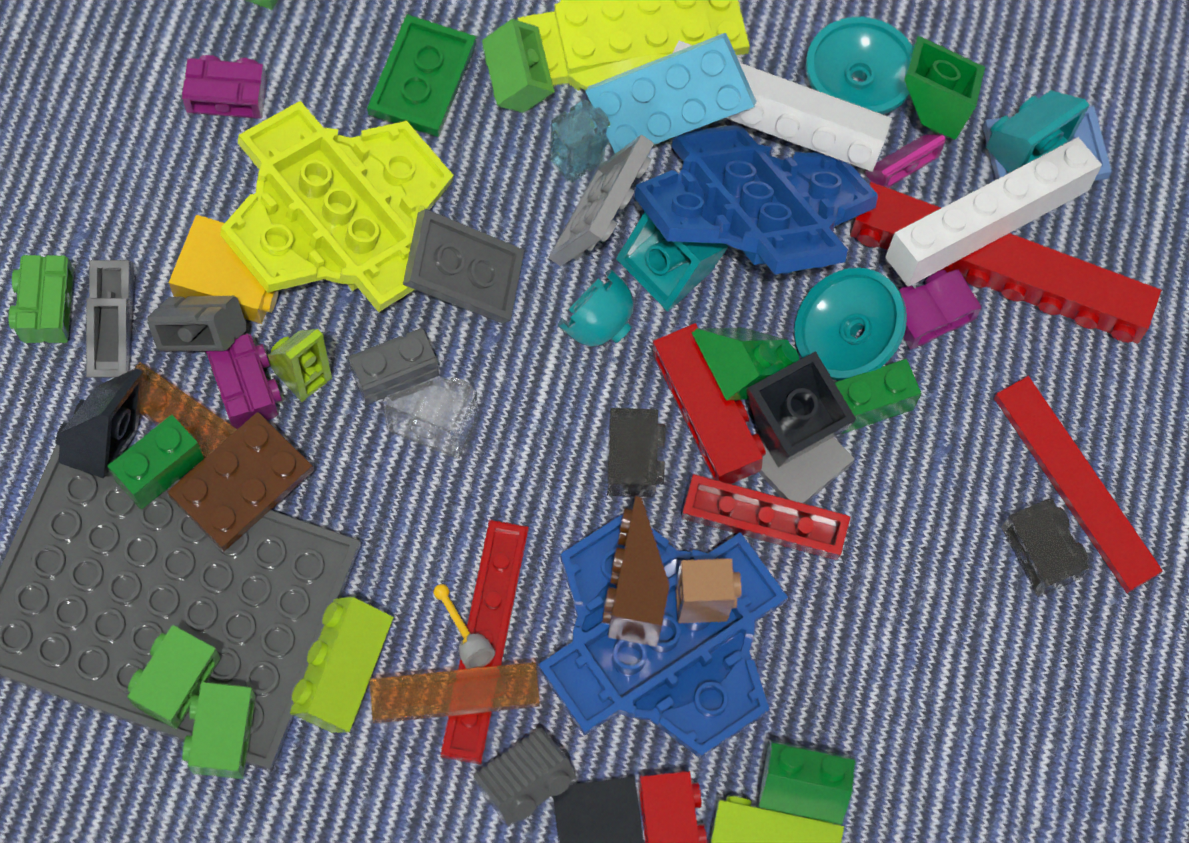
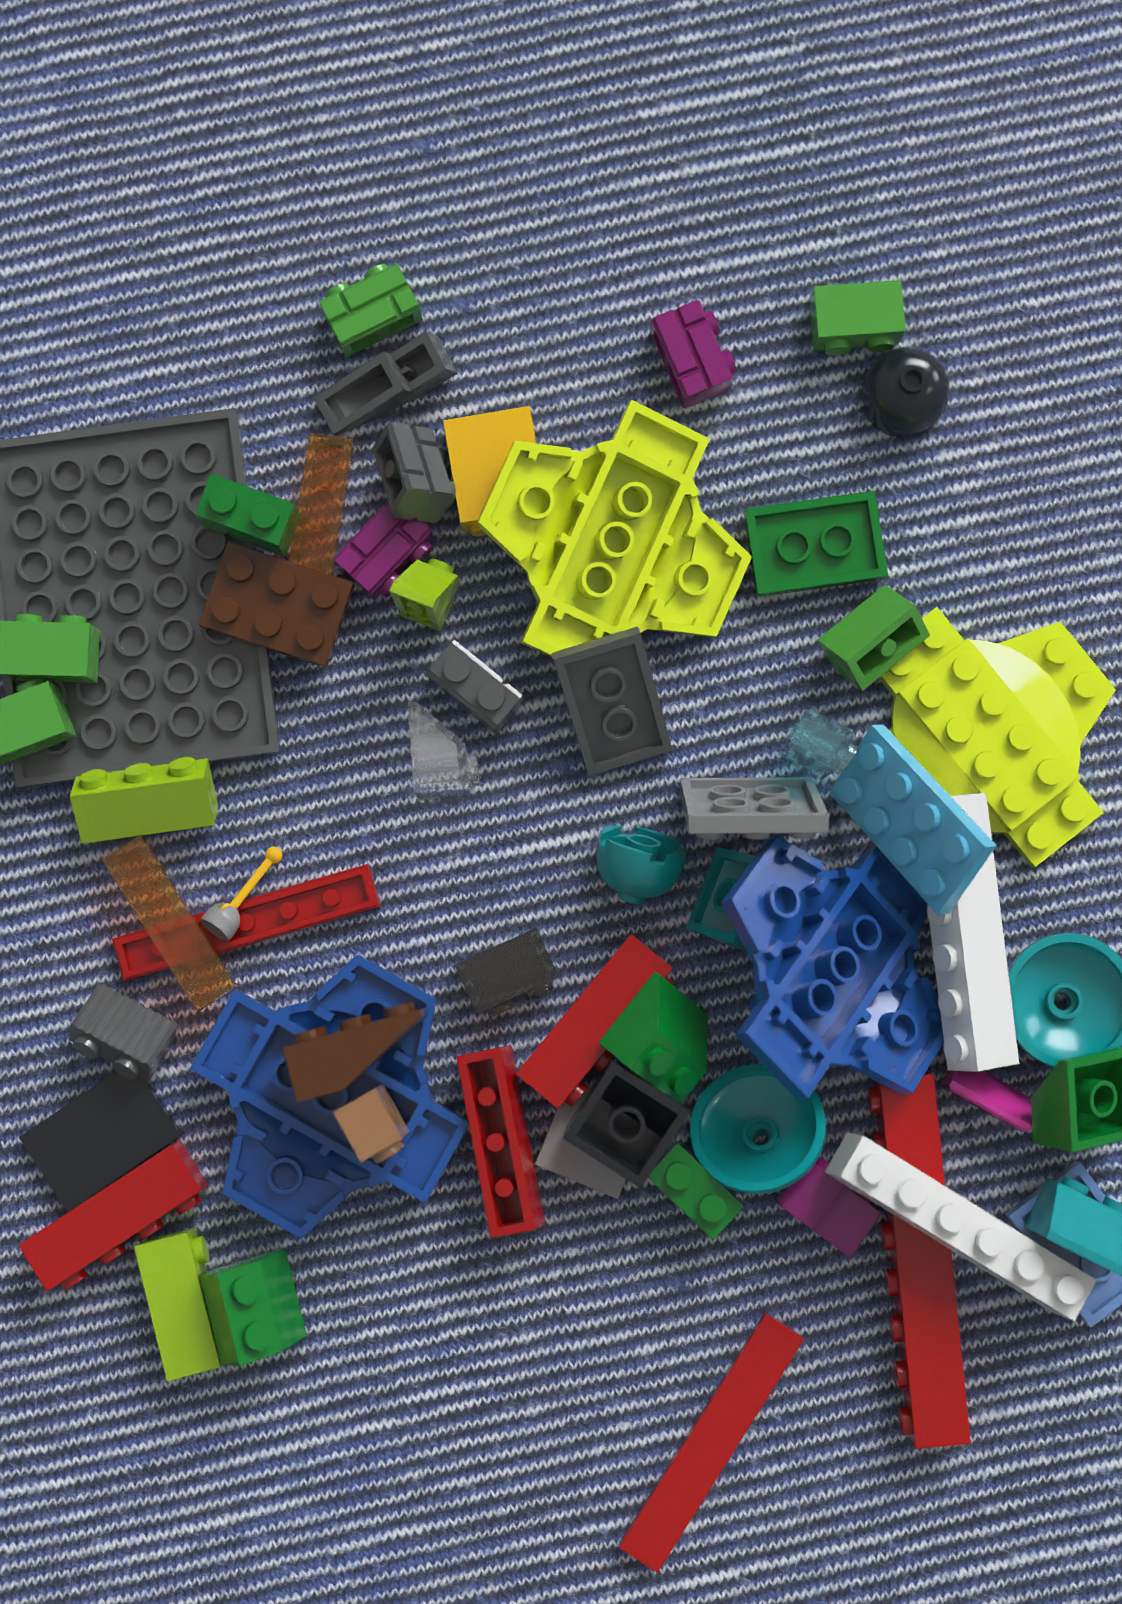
camera: 70 degrees right, 15 degrees up
black slope [55,368,143,478] -> none
clear smoke brick [1001,497,1089,597] -> none

